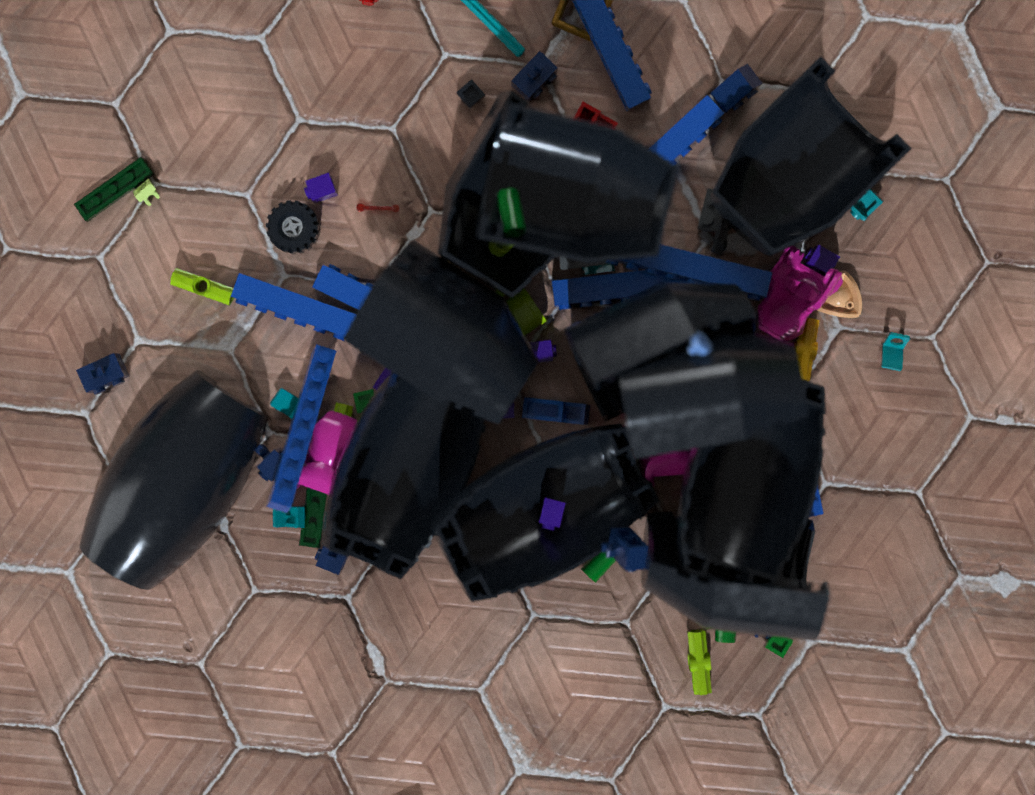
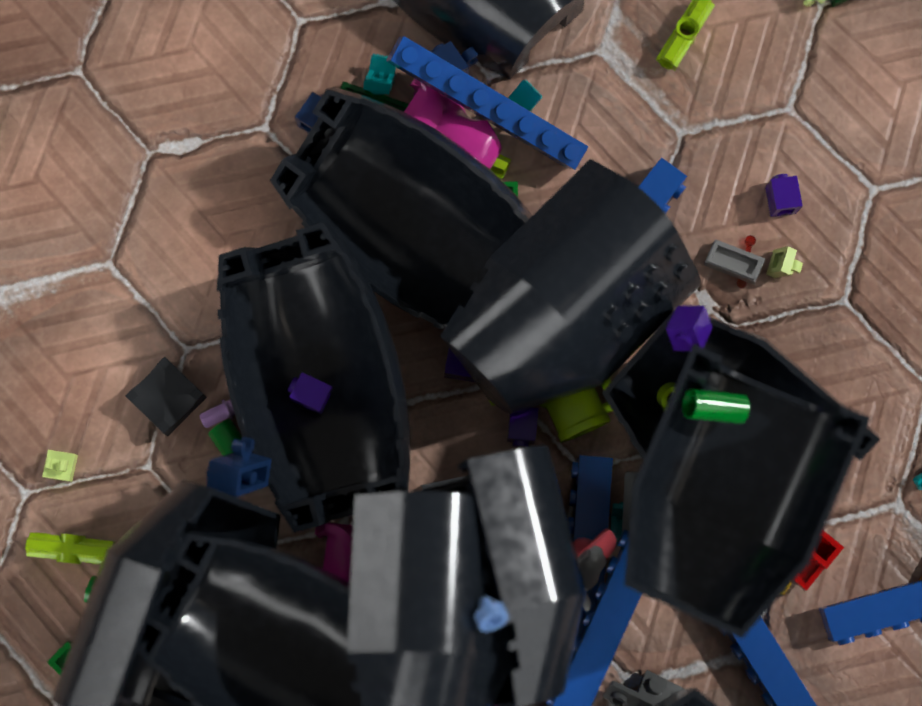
camera: 100 degrees right, 10 degrees down
blue brick [231,273,356,341] -> none
black wheel [266,200,321,254] -> none
black plate [456,79,485,109] -> none
dark blue brick [511,51,558,102] -> none
blue slope [522,397,590,425] -> none
none -> yellowish green tile [42,450,78,482]
none -> black brick [125,356,207,436]
none -> lavender axle [200,399,235,428]
none -> hair [573,529,617,611]
none -> dark purple brick [666,306,712,351]
none -> light grey tile [704,239,765,285]
none -> yellowish green tile [766,246,803,278]

